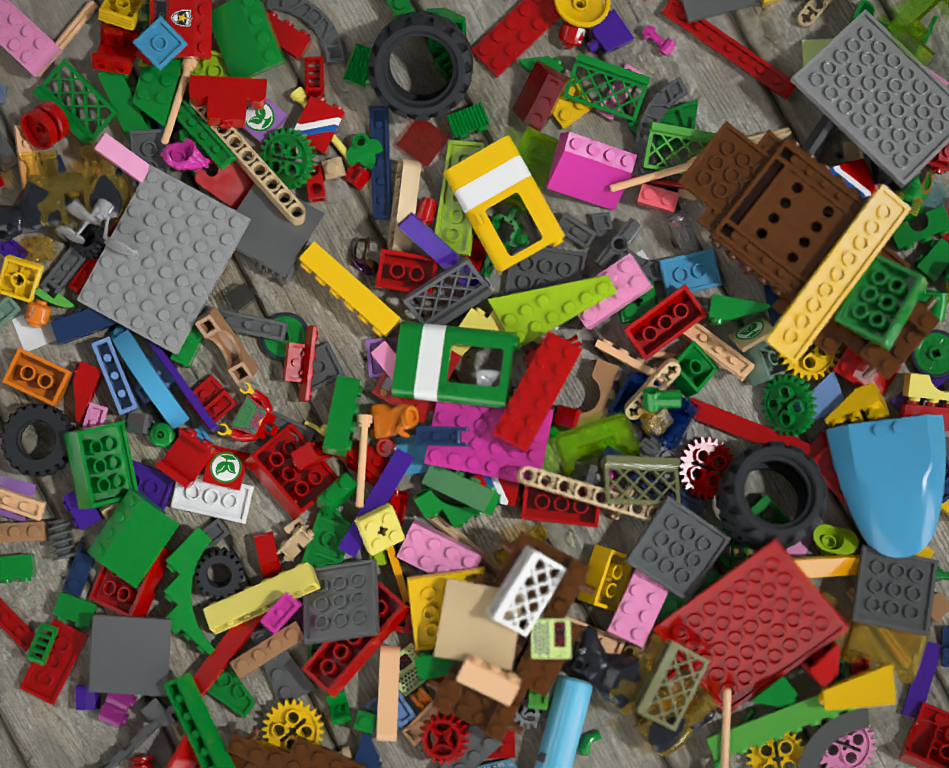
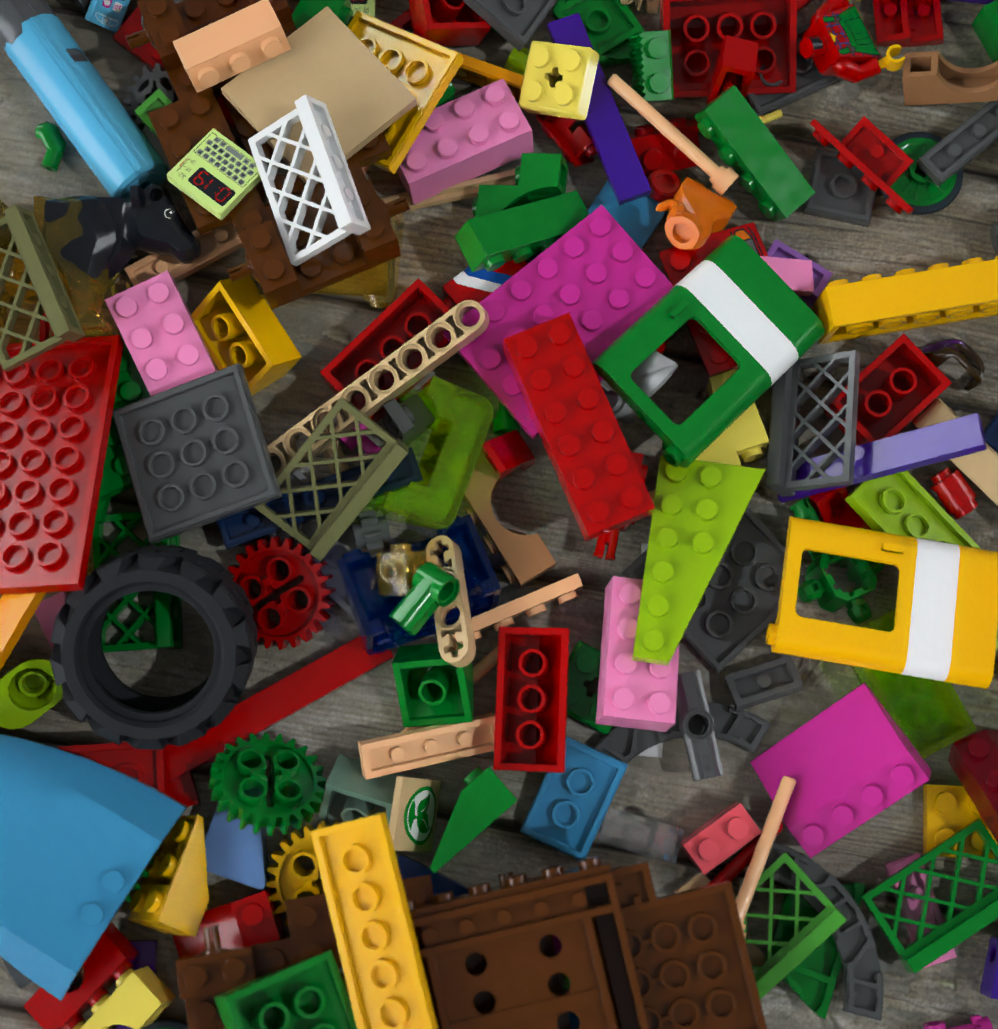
camera: 125 degrees right, 5 degrees down
dark blue hinge [416,426,469,447] -> none

